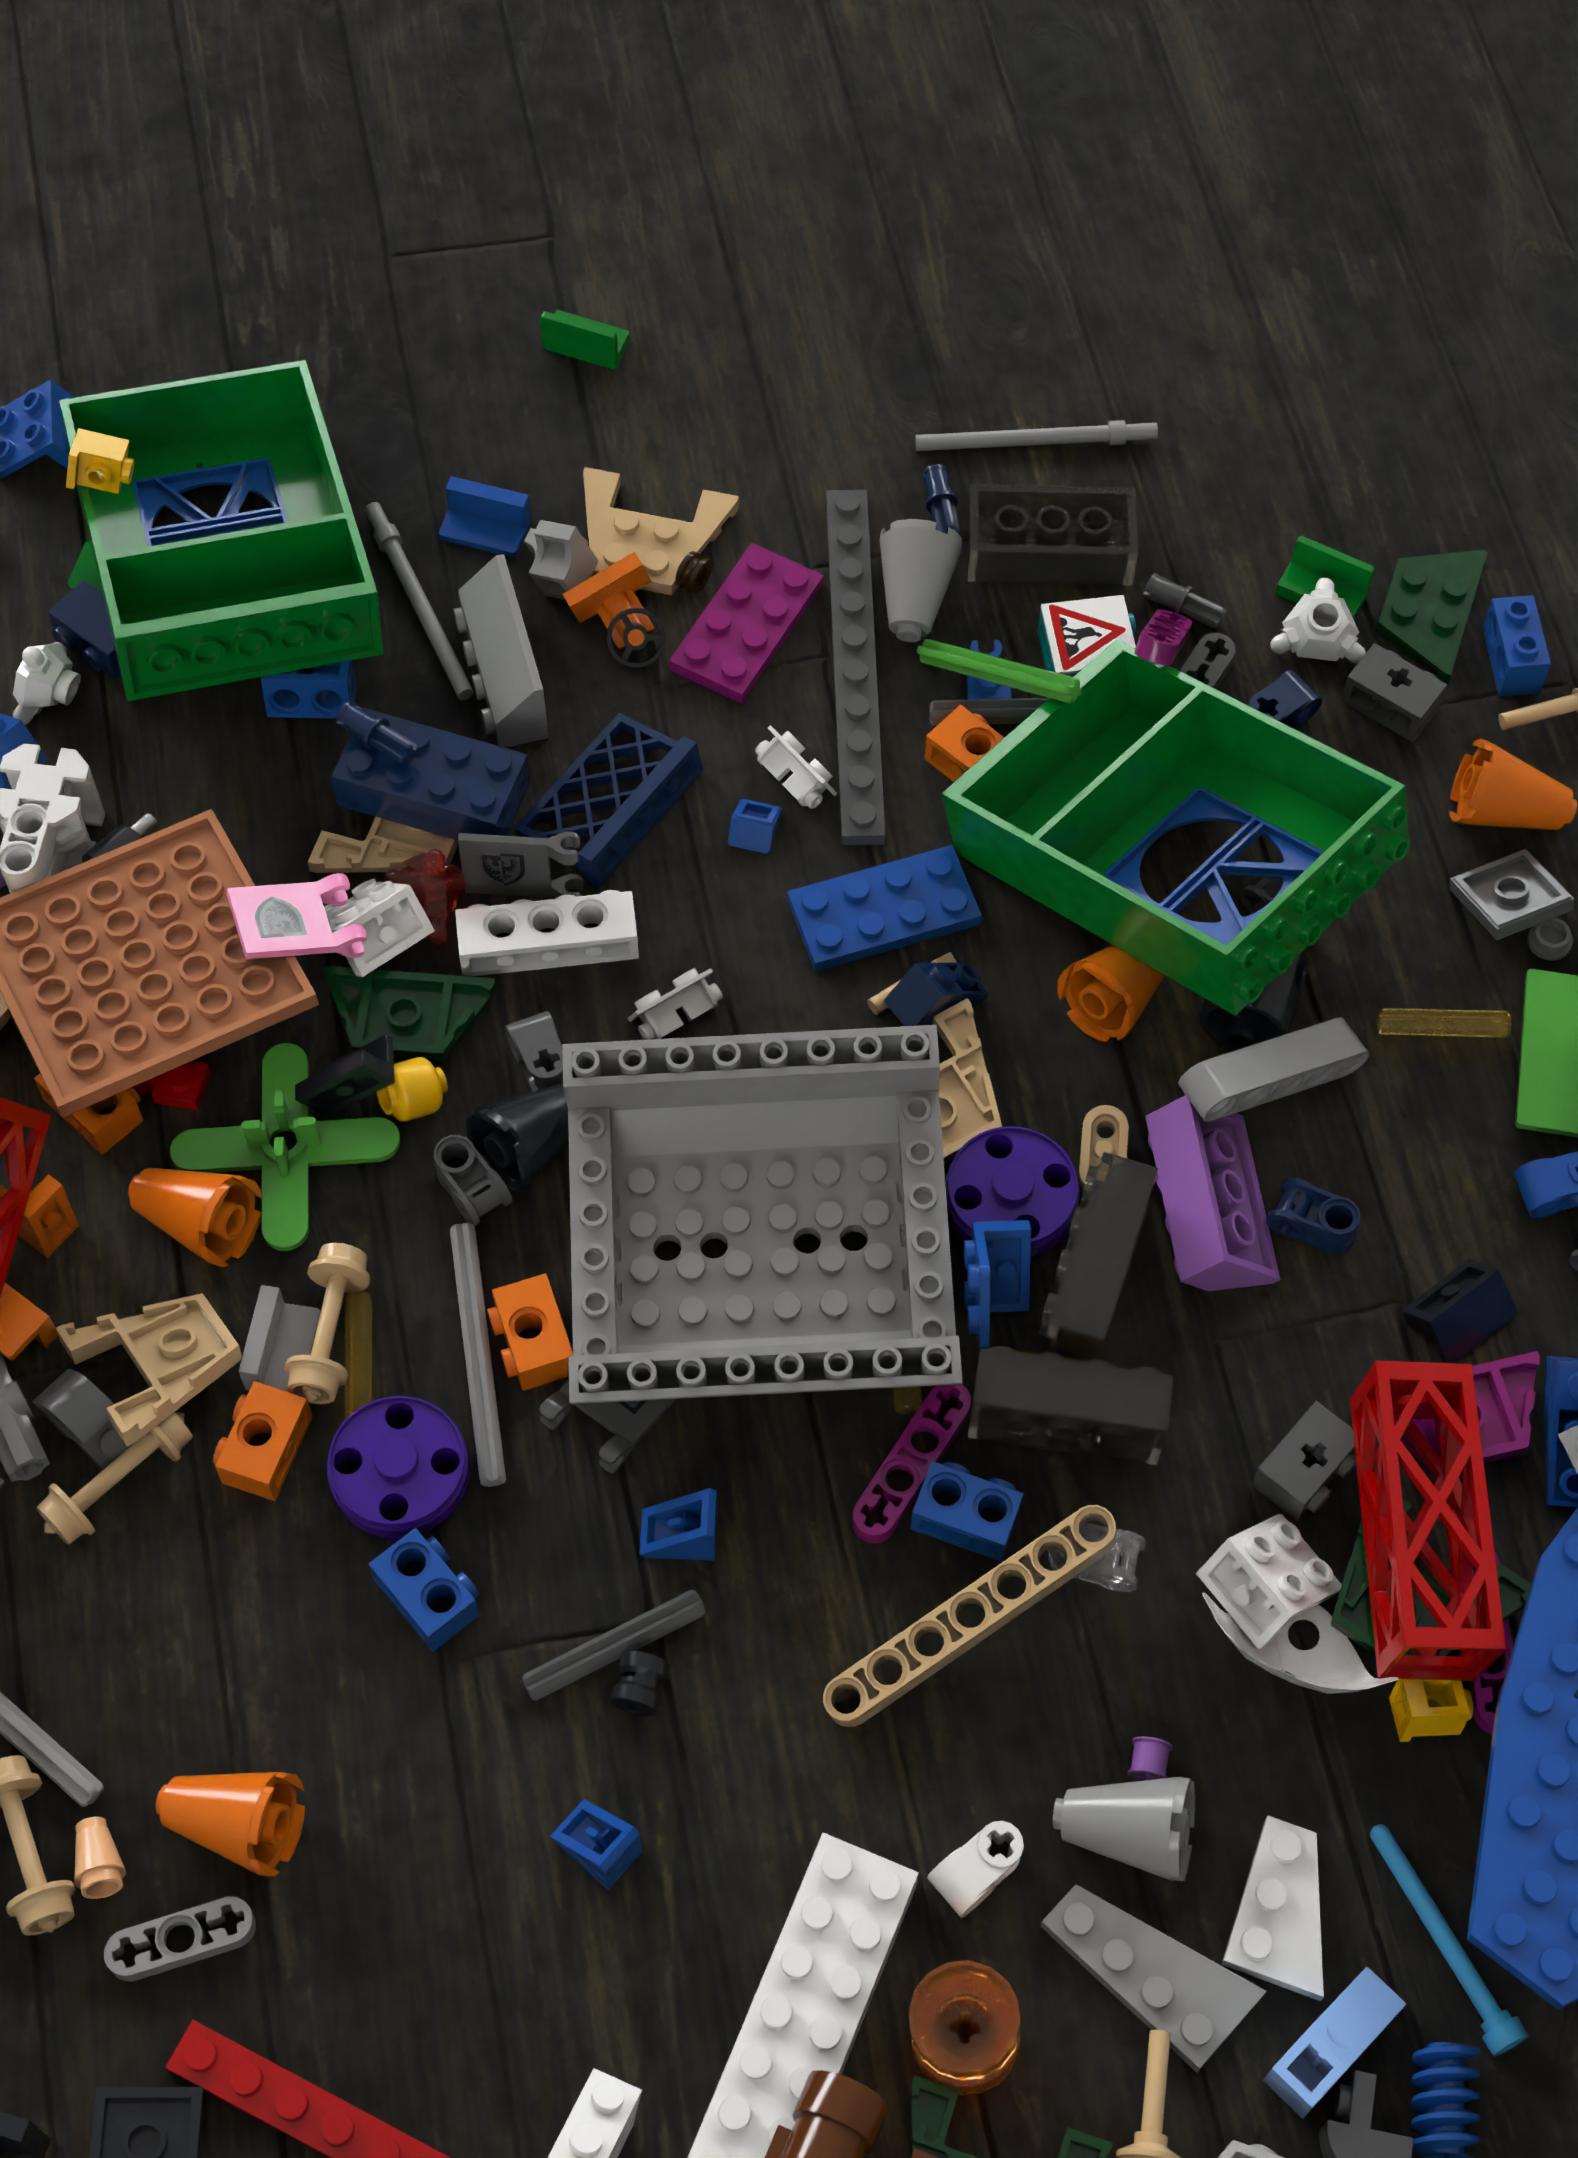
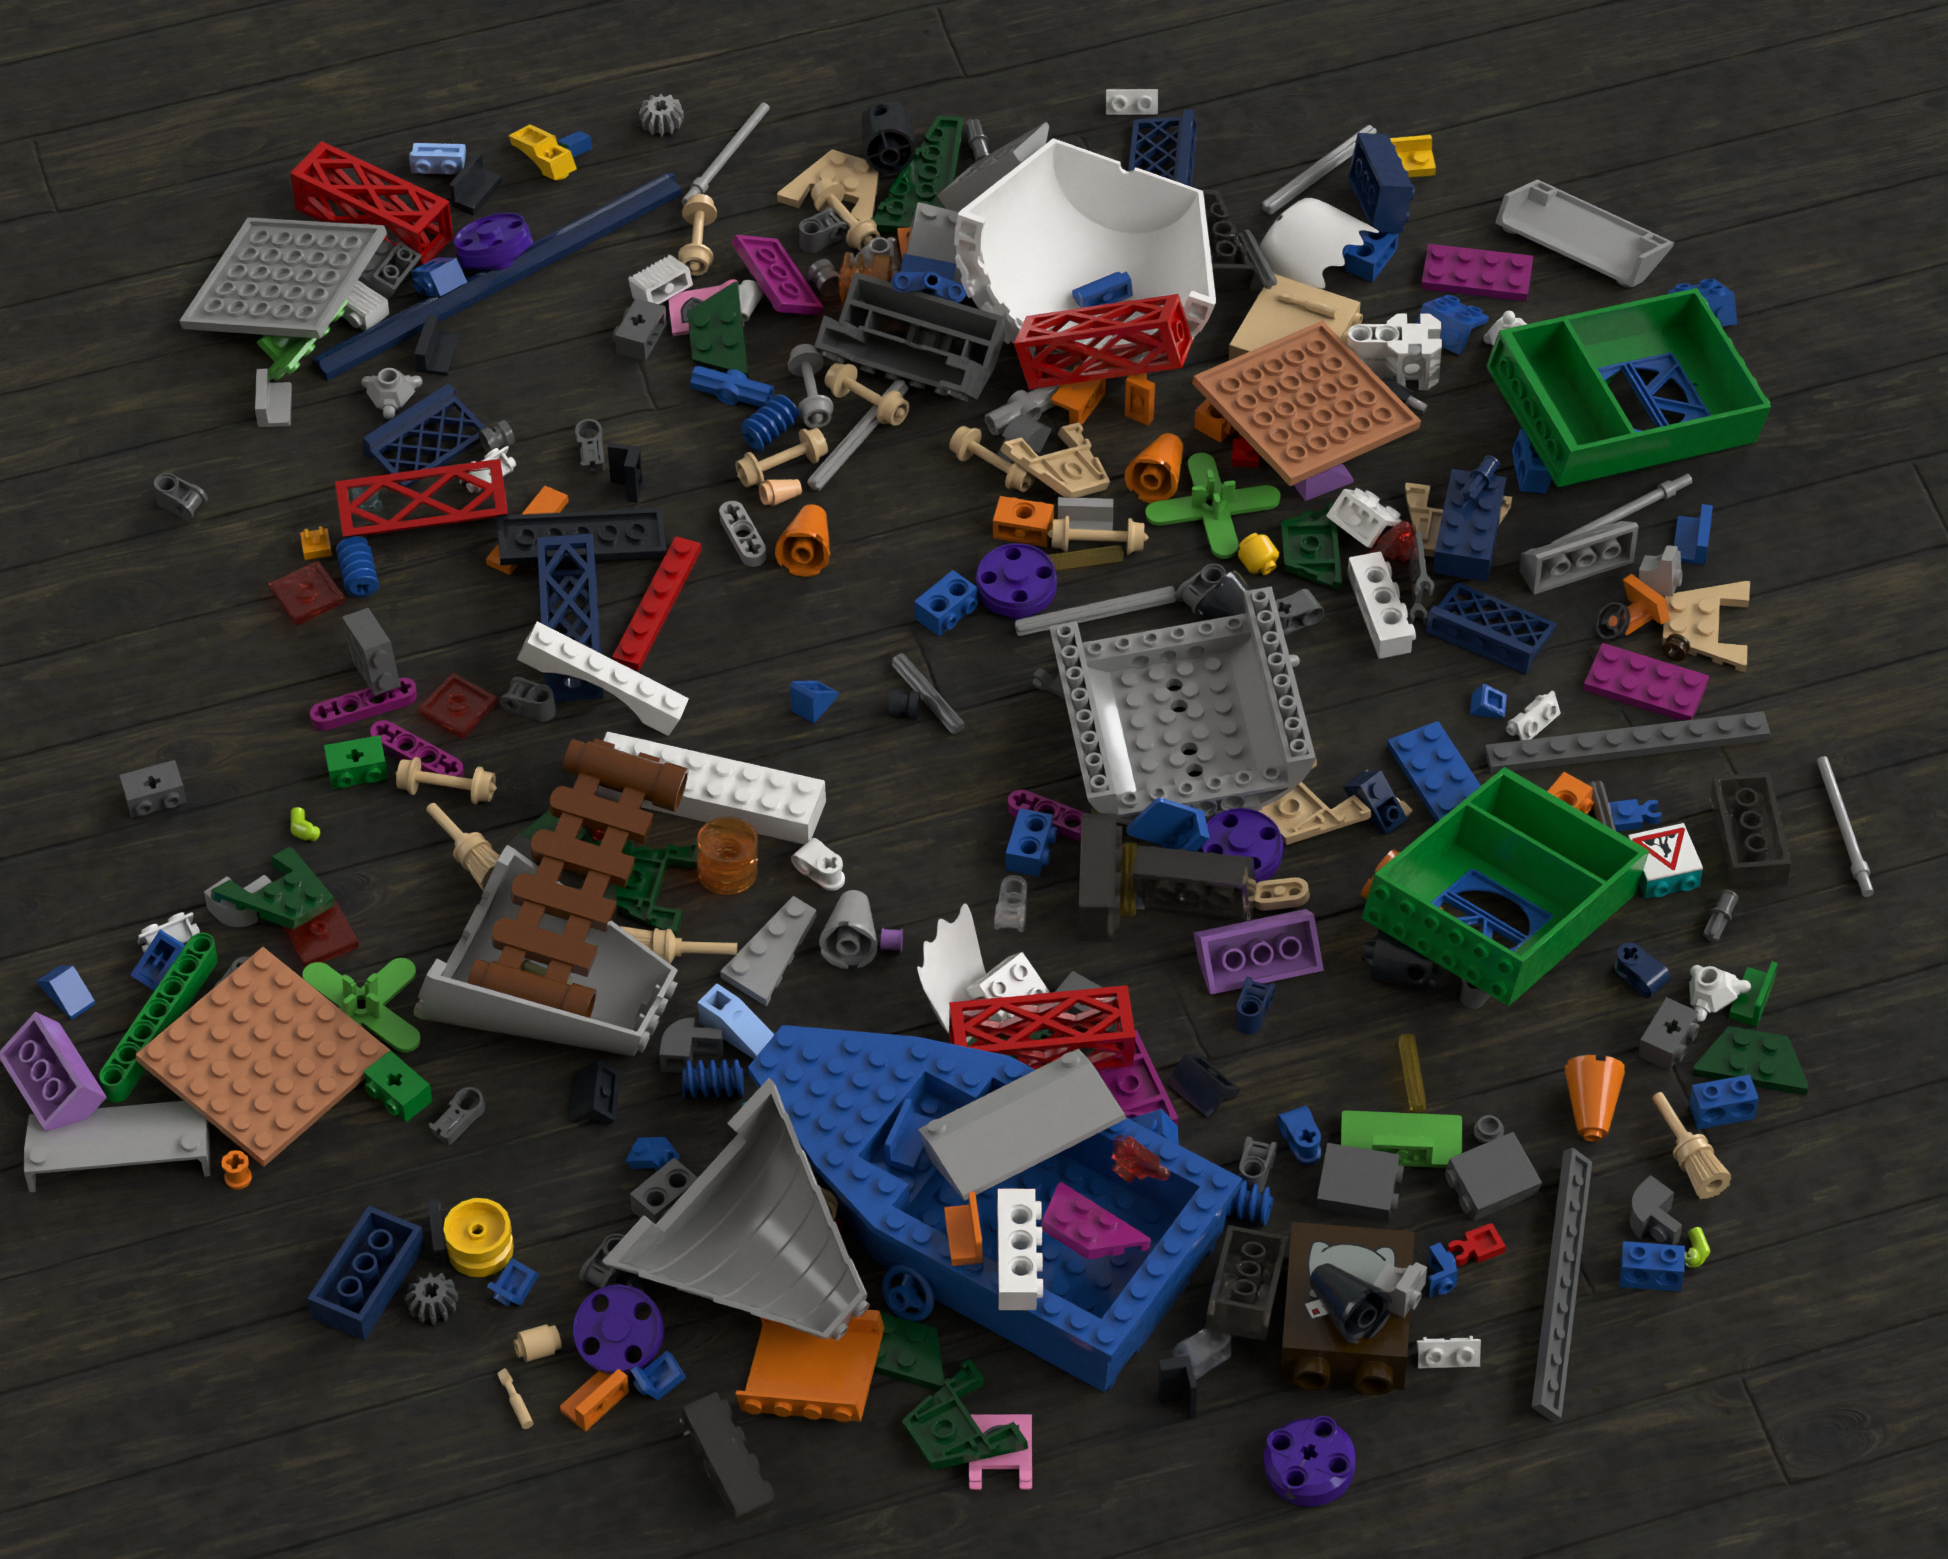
camera: 85 degrees right, 10 degrees down
yellow brick [66,428,134,494] -> none
bright pink flag [227,873,367,959] -> none
black panel [295,1035,394,1117] -> none
orange brick [487,1273,573,1391] -> none
green panel [540,310,631,370] -> none
white hinge [627,968,723,1040] -> none
blue slope [639,1488,718,1561] -> none
tan beam [823,1505,1116,1727] -> none
light grey cone [879,519,962,642] -> none
bright green axle [917,639,1083,704] -> none
dark blue axle [923,464,960,534] -> none
magenta beam [1134,609,1193,666] -> none
light grey beam [1178,1017,1369,1122] -> none
dark grey beam [1180,633,1236,690] -> none
white wing [1221,1815,1324,2001] -> none
dark grey plate [1450,849,1574,940] -> none

